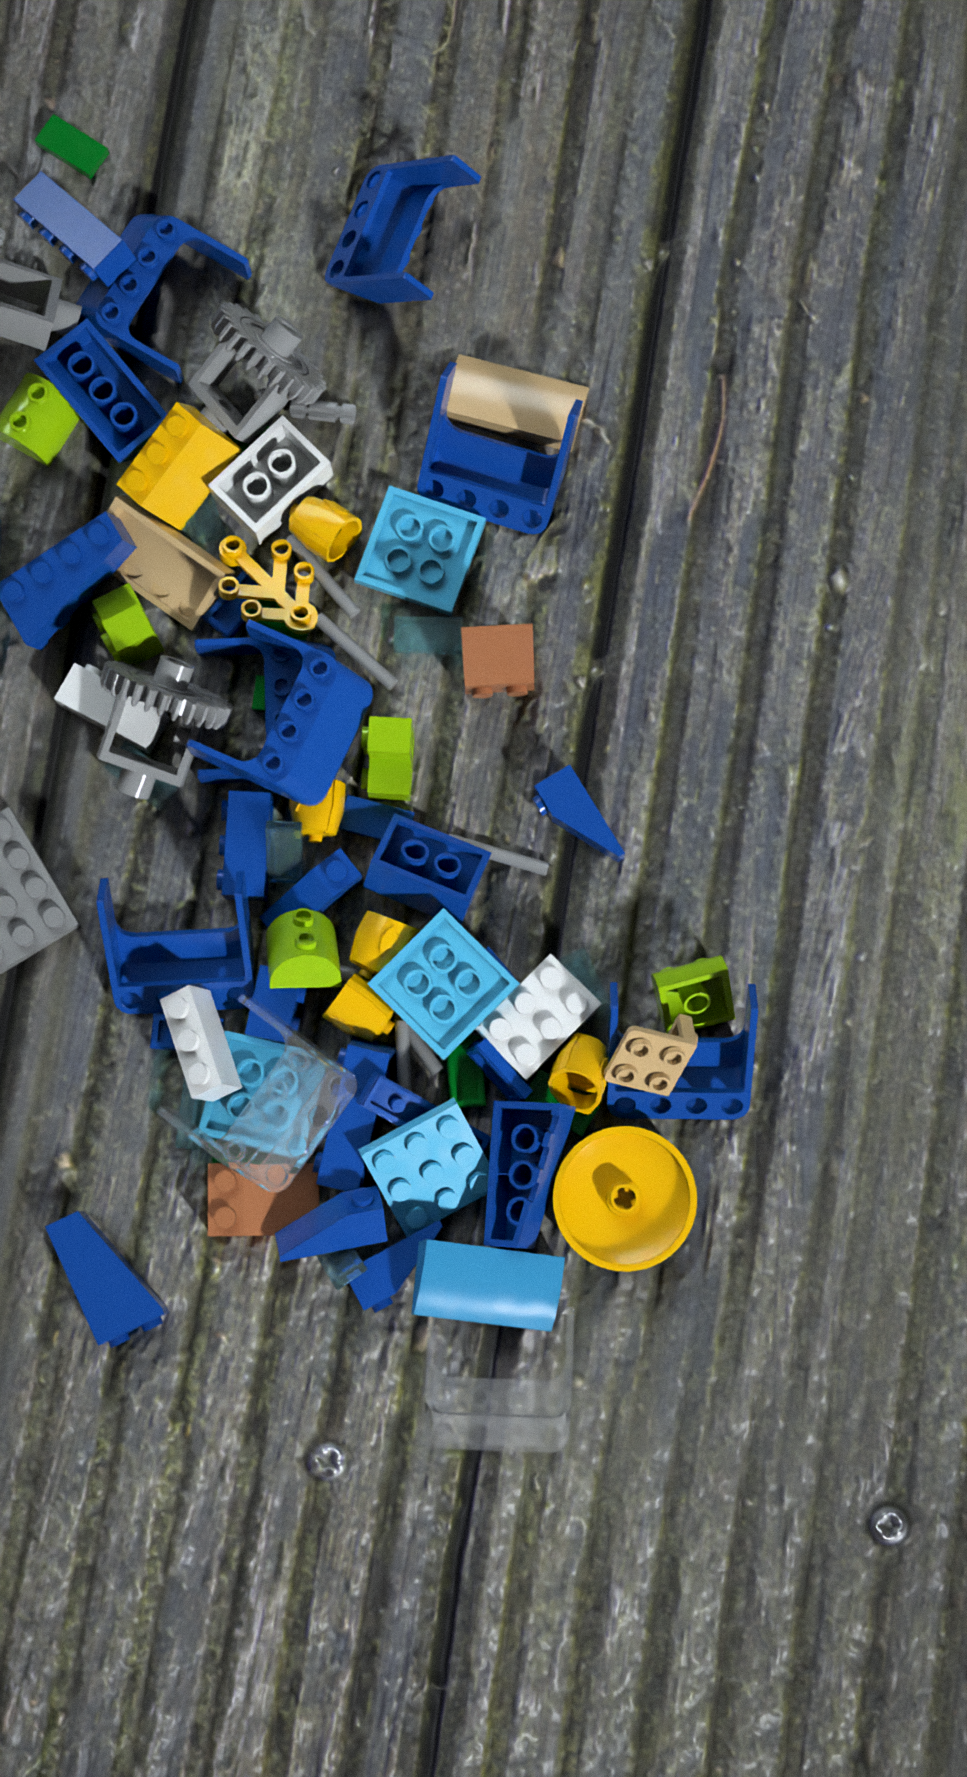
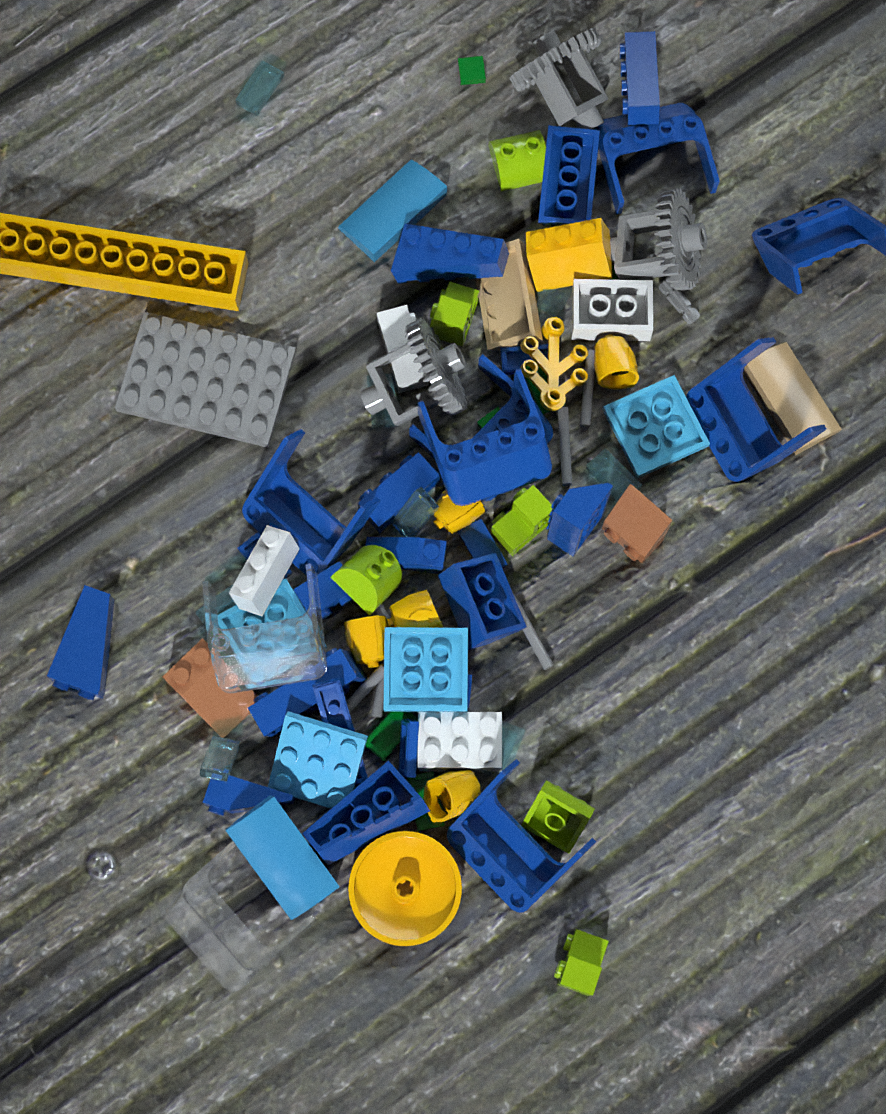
camera: 40 degrees right, 5 degrees down
green tile [34,114,110,179] -> none
blue slope [275,1185,388,1262] -> none
blue slope [531,765,625,862] -> none
tan bracket [604,1014,698,1097] -> none
none -> blue slope [546,483,613,557]
none -> lime brick [554,929,609,996]

